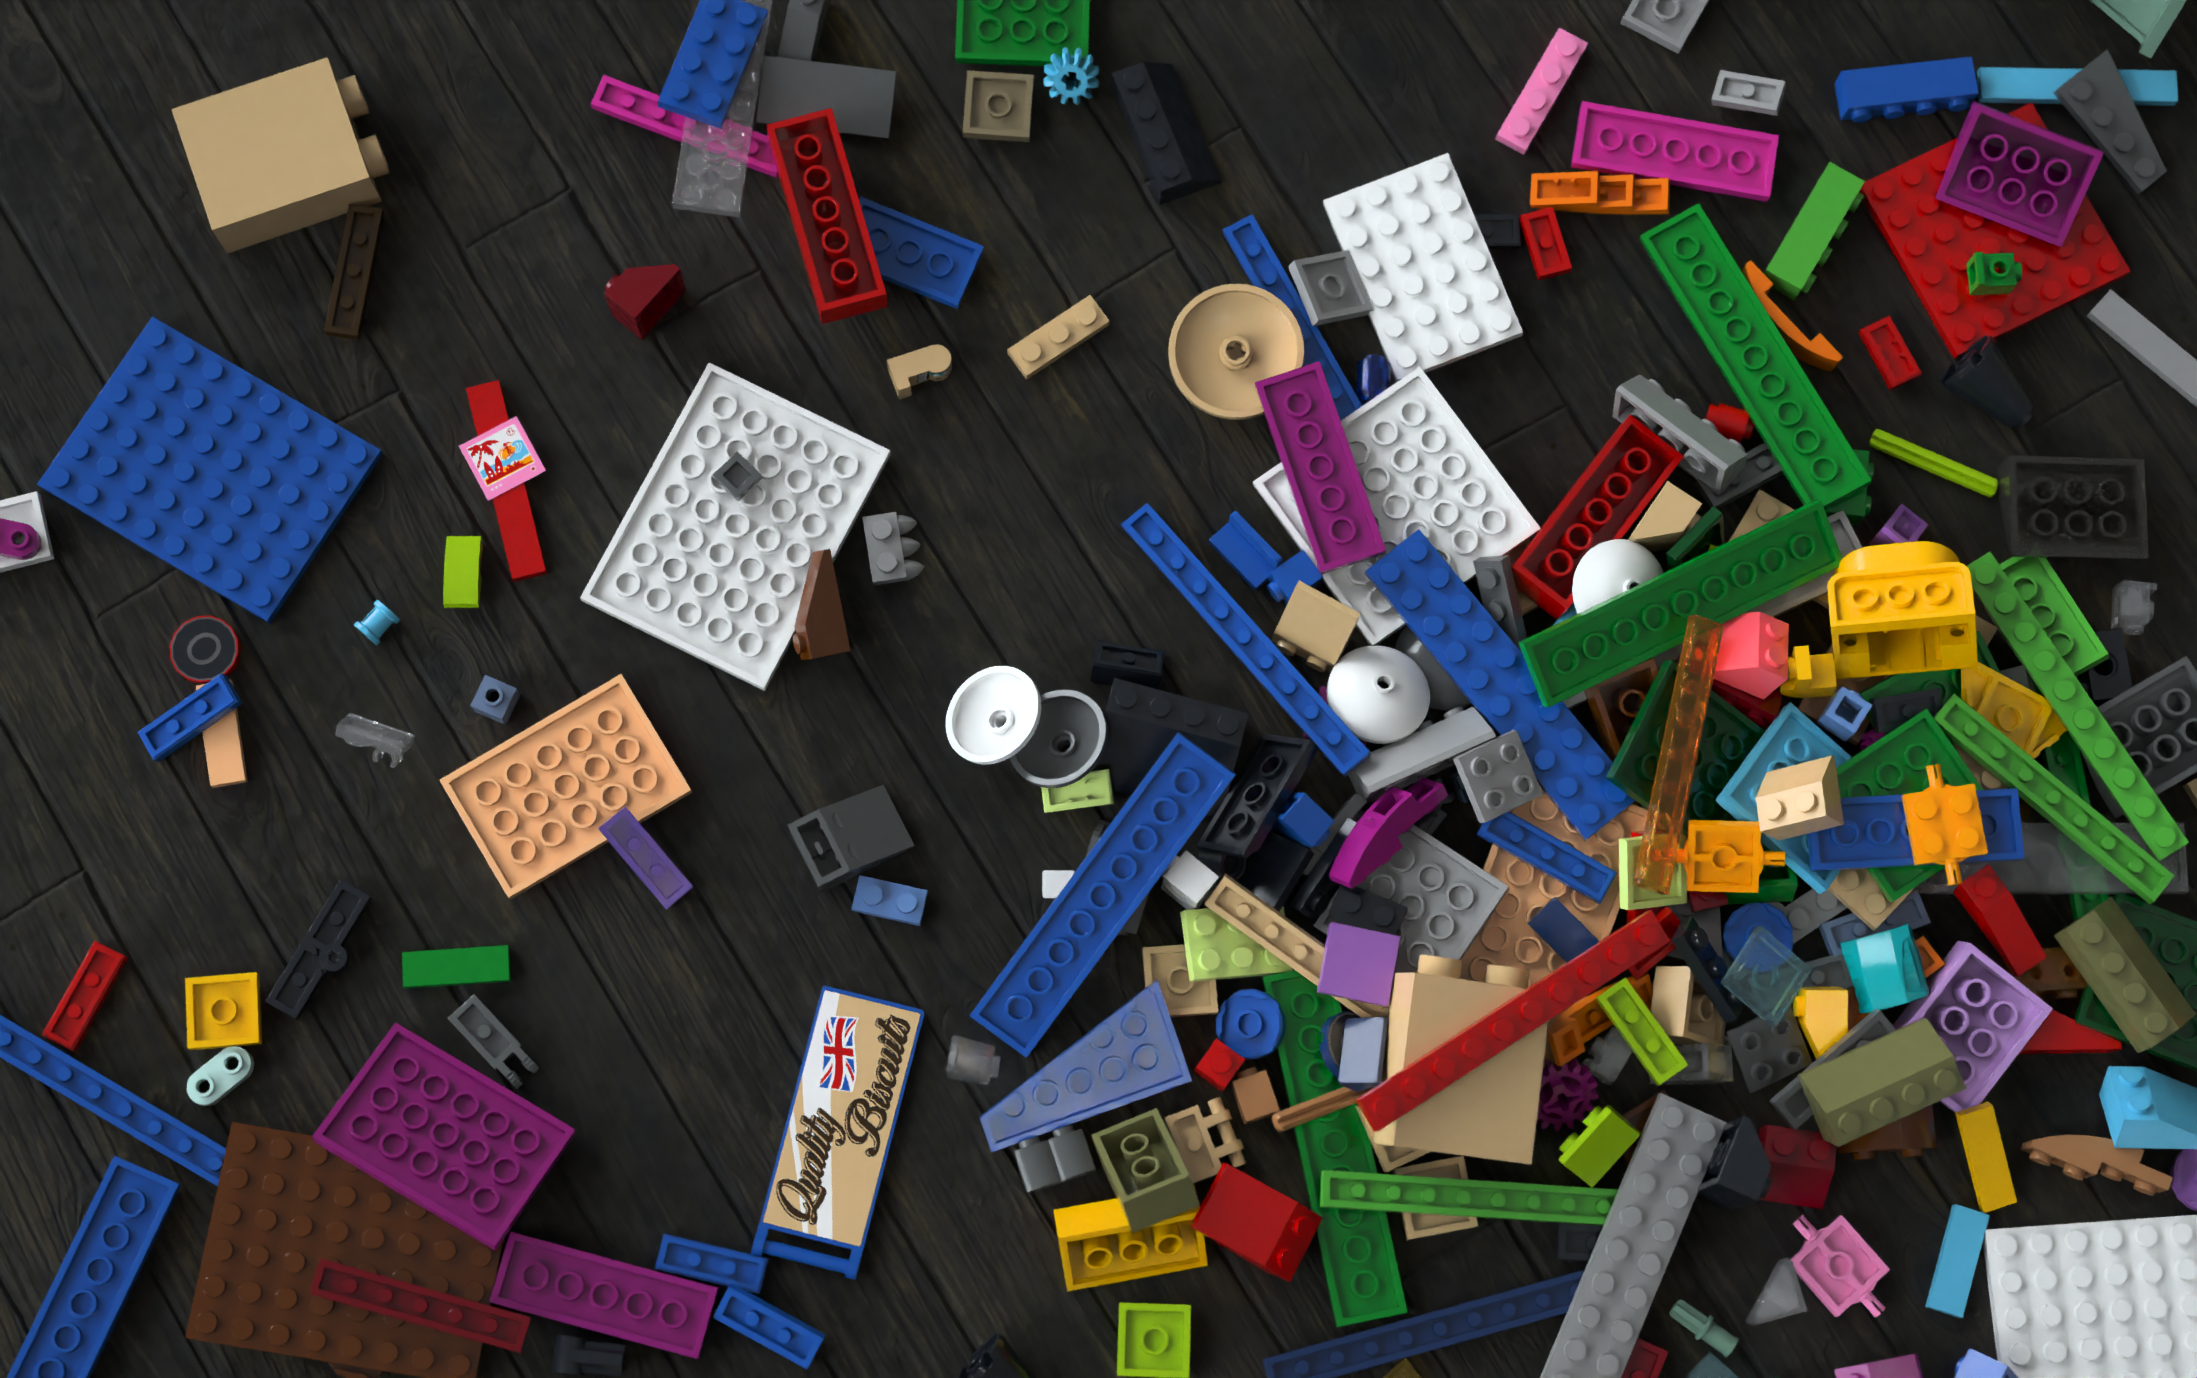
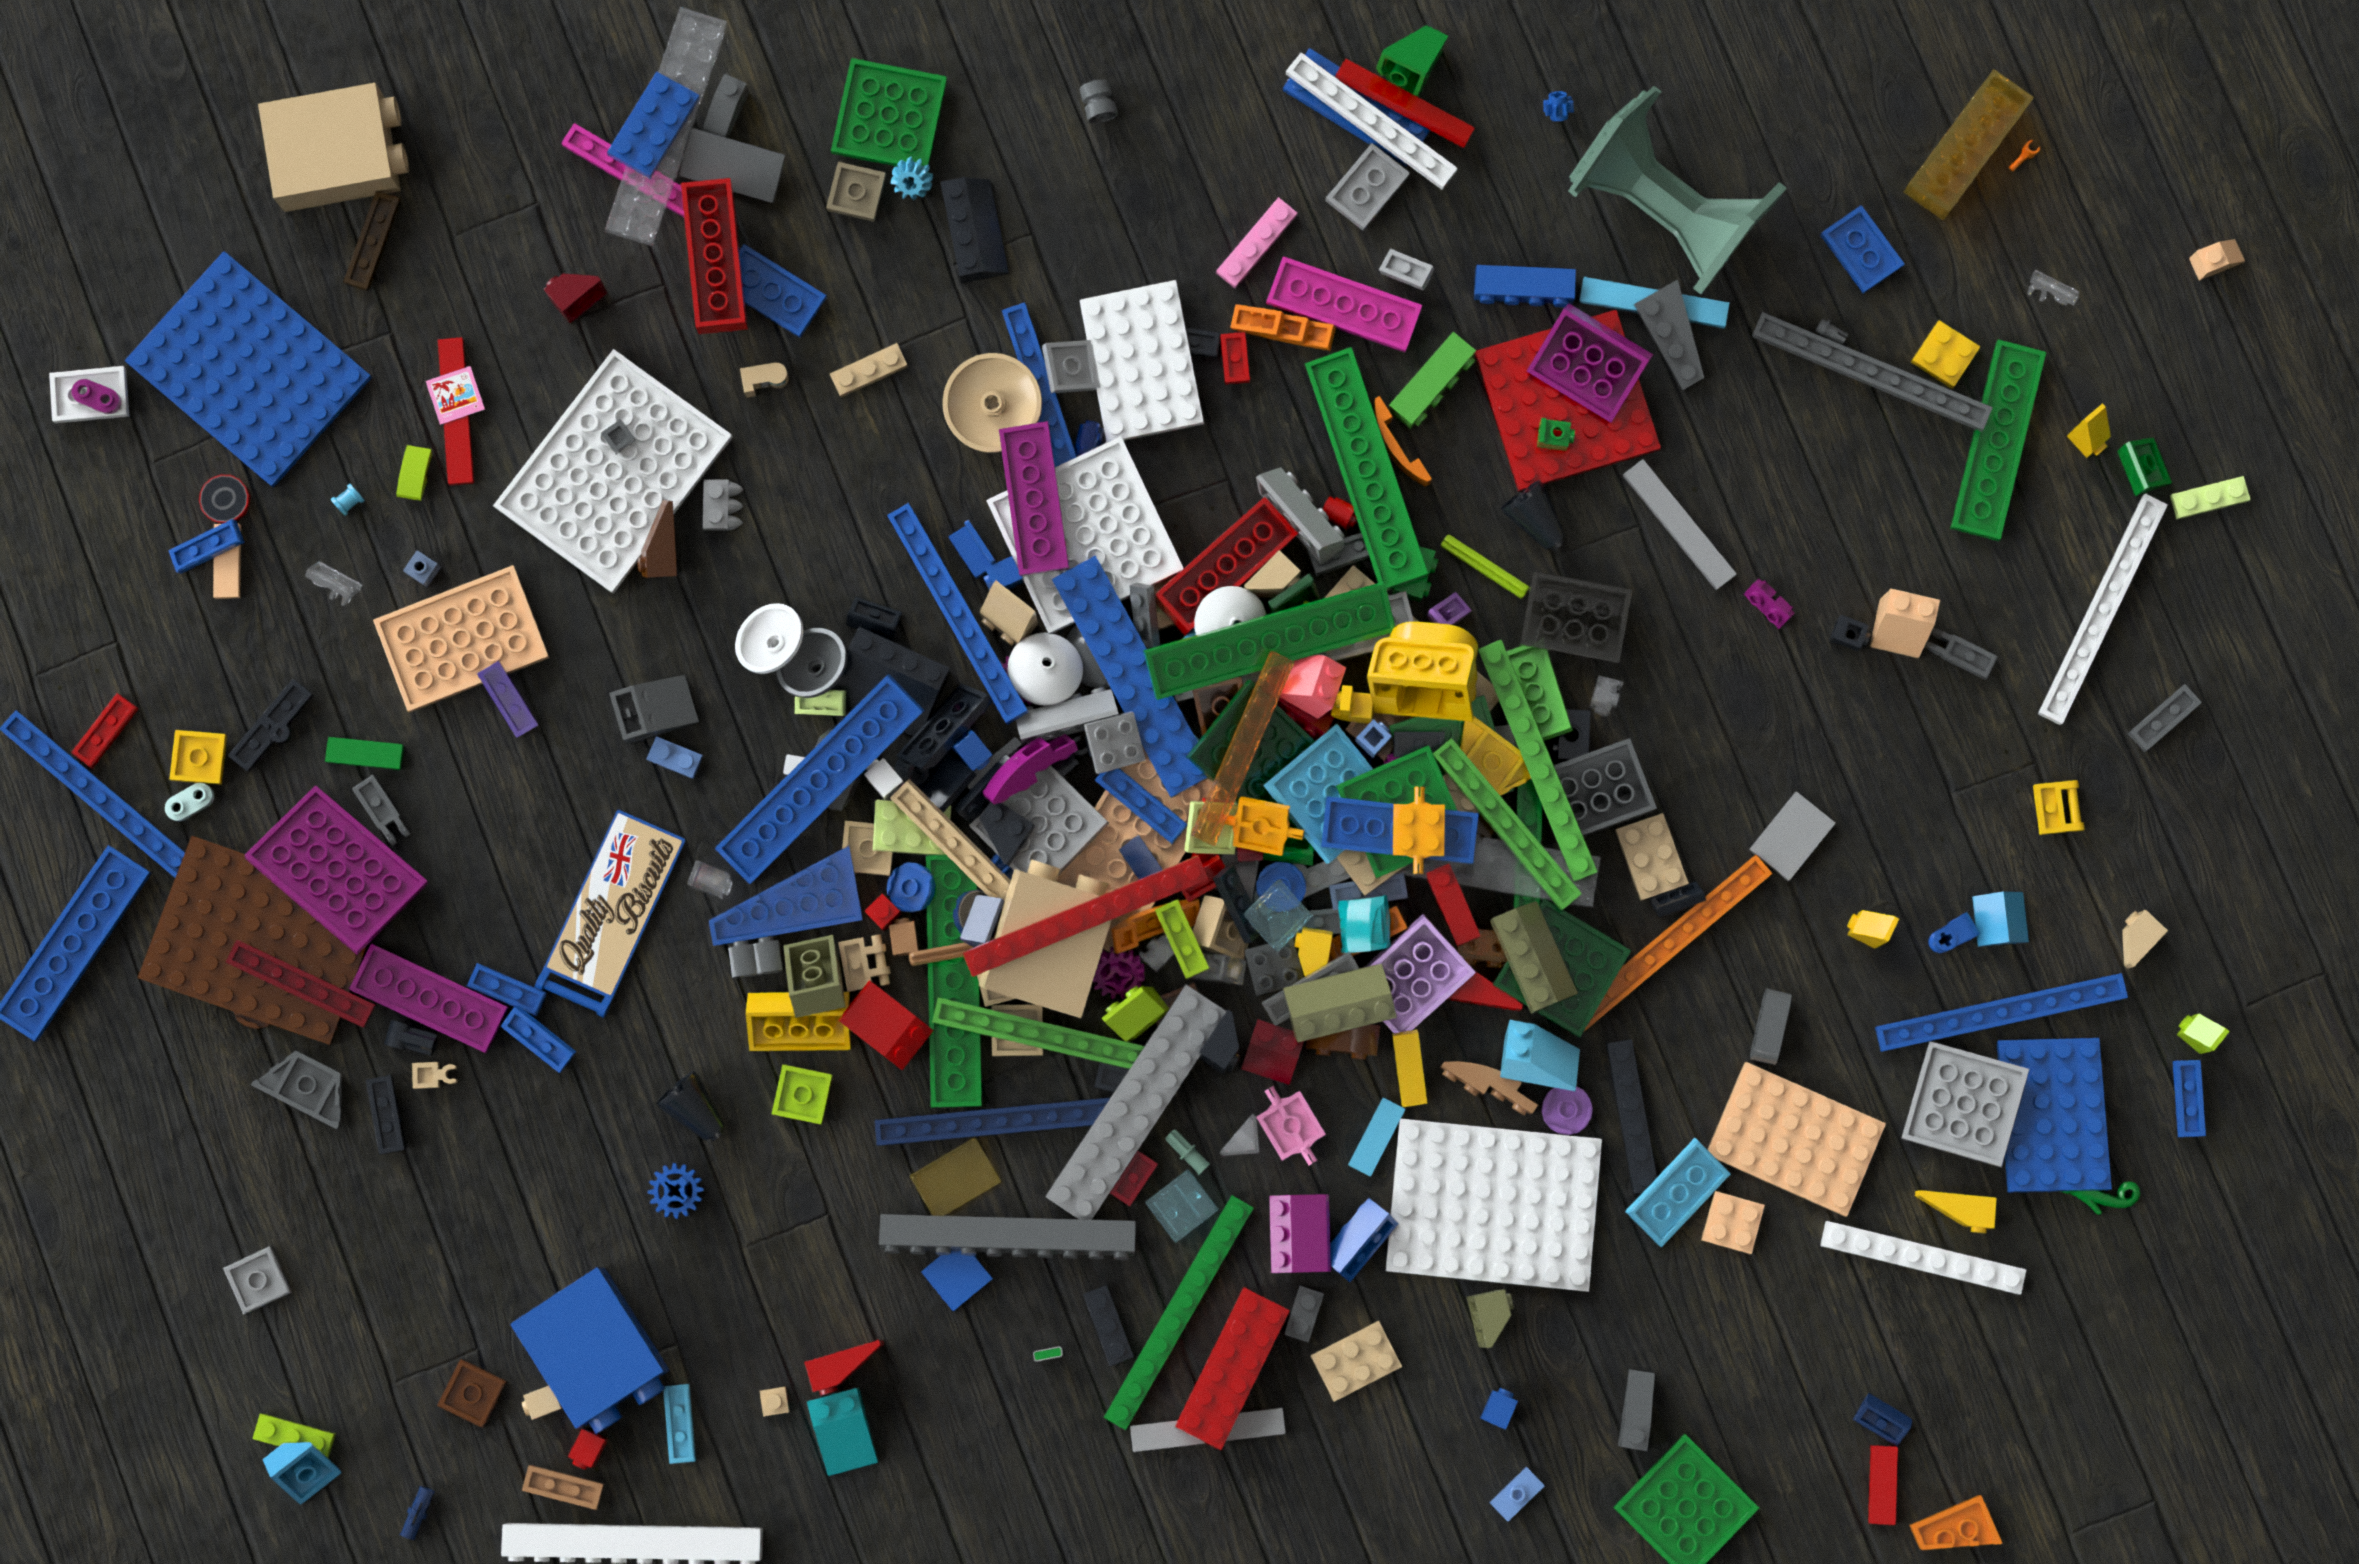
camera: 15 degrees right, 5 degrees up
medium lavender tile [1317,922,1400,1007] -> none
tan slope [1756,756,1844,841] -> none
red plate [1858,316,1922,391] -> none

